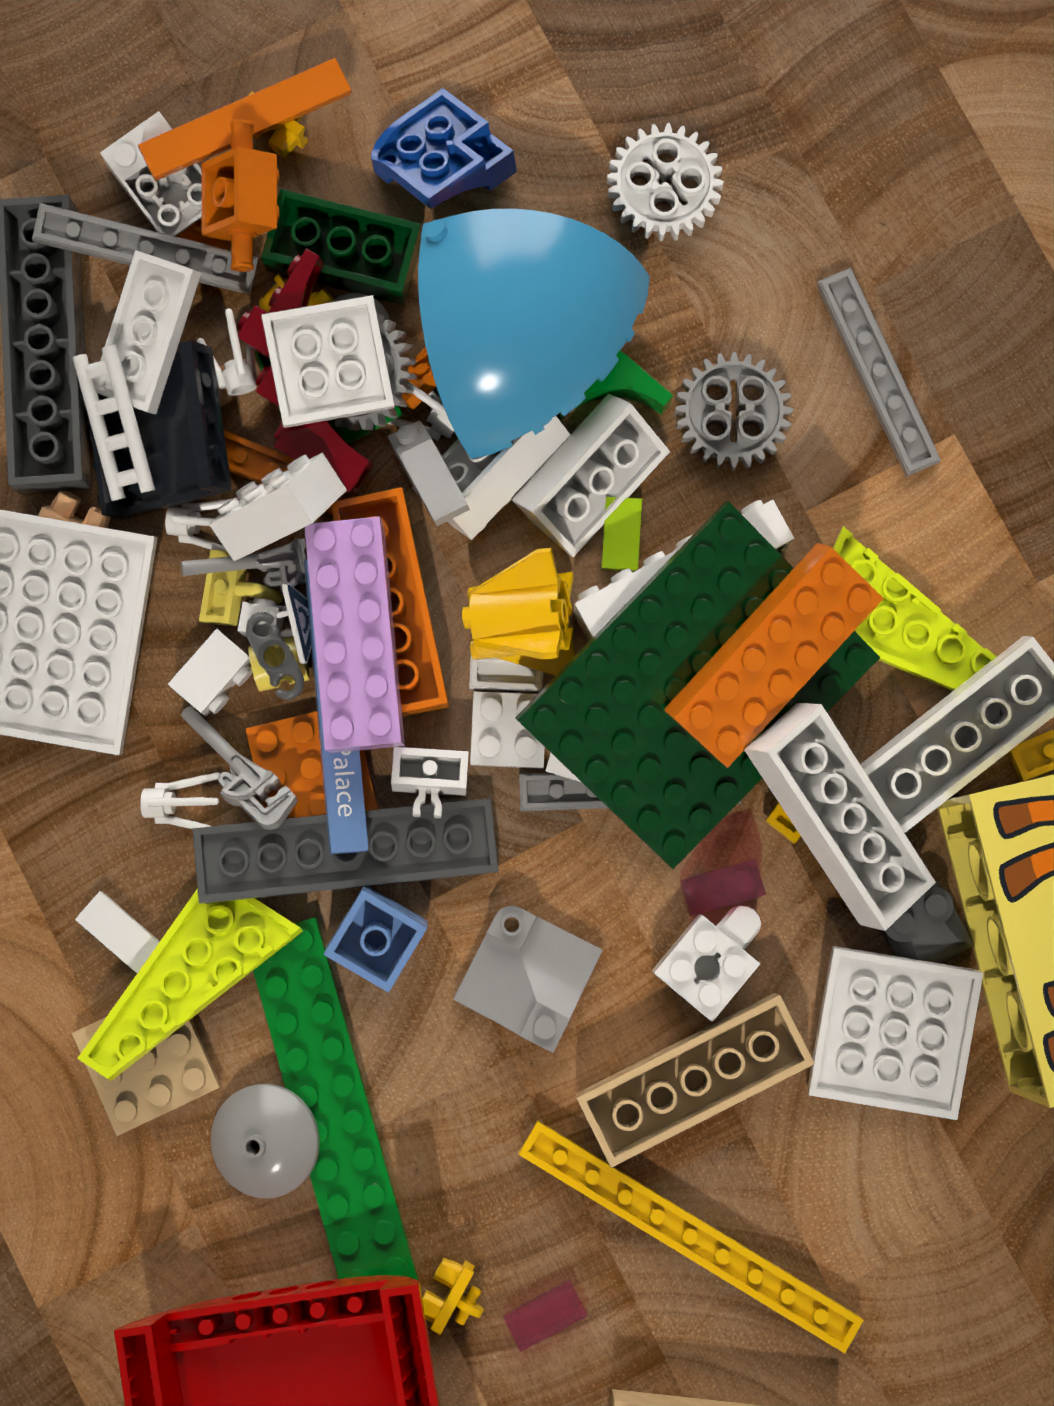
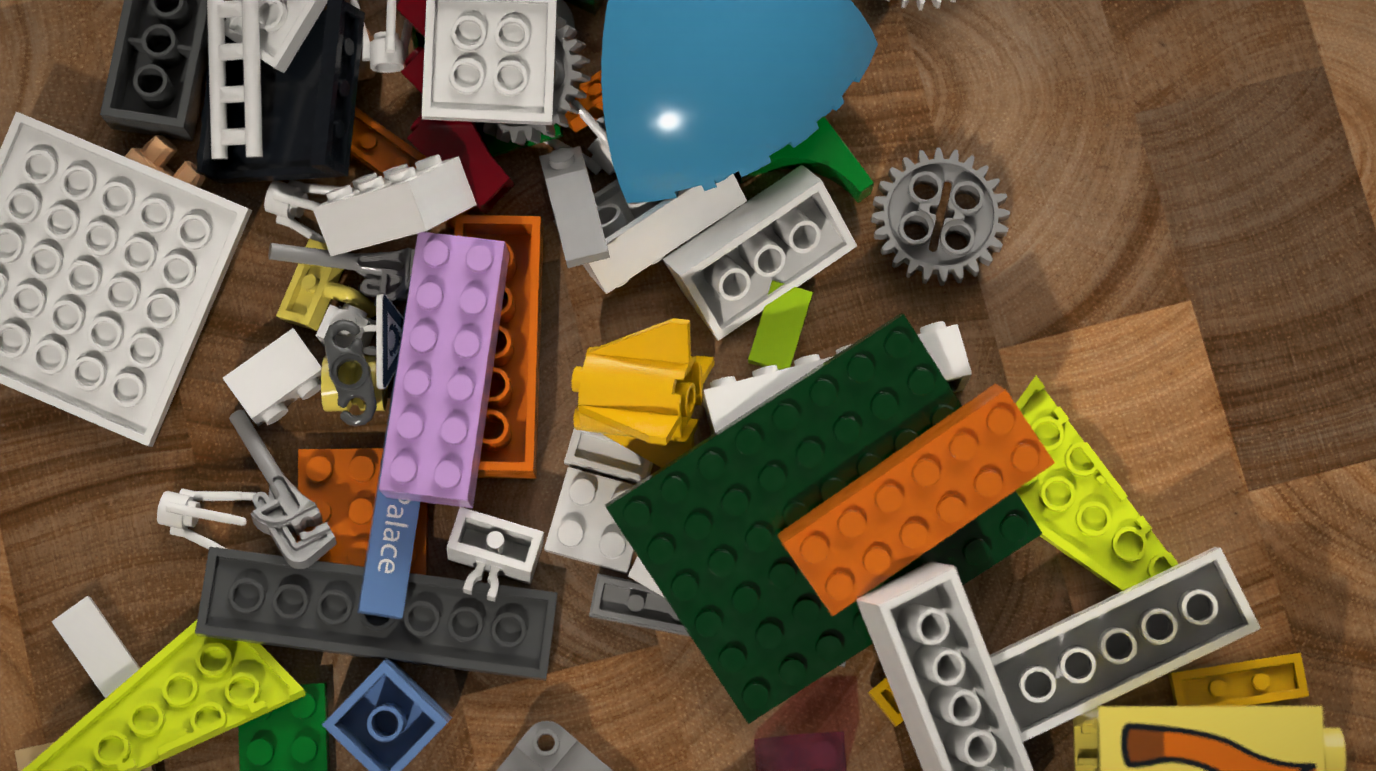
camera: 15 degrees right, 5 degrees down
light grey tile [816,268,941,477] -> none

